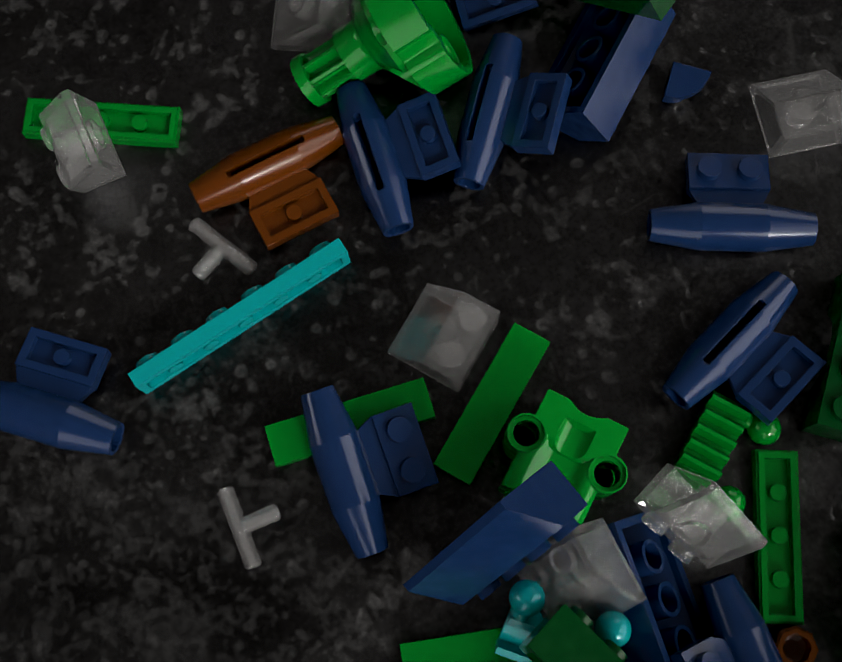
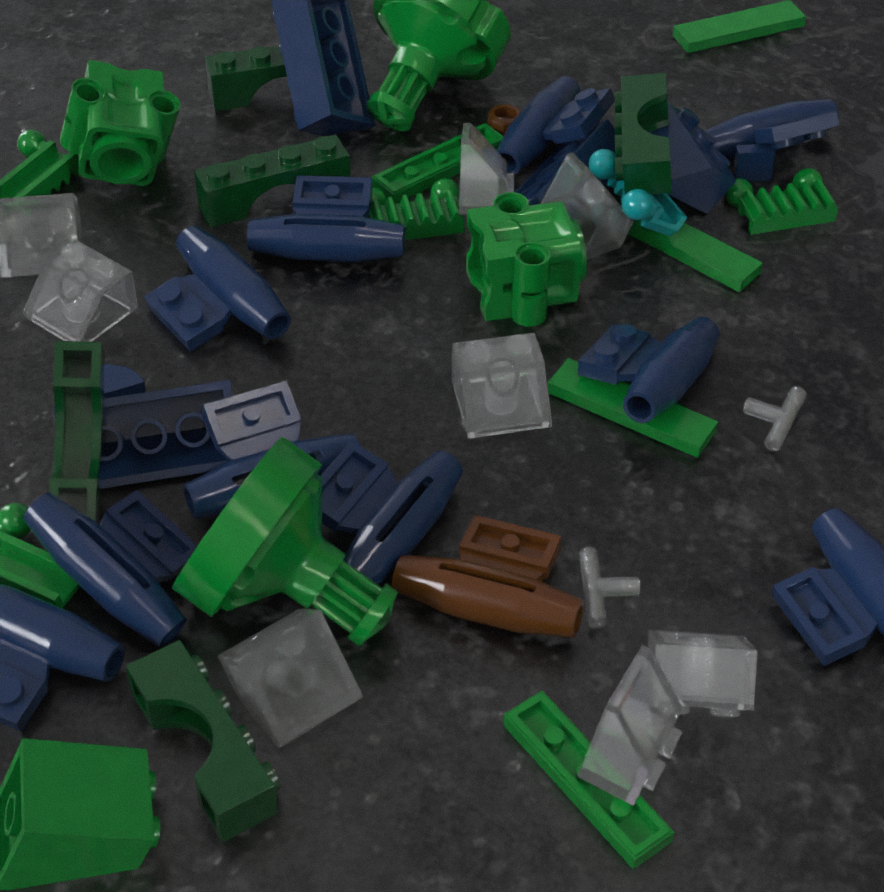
camera: 135 degrees left, 30 degrees down
teal plate [128,238,351,394] -> none
dark blue slope [403,461,588,605] -> none
green tile [433,323,551,486] -> none
none -> clear slope [648,630,758,717]

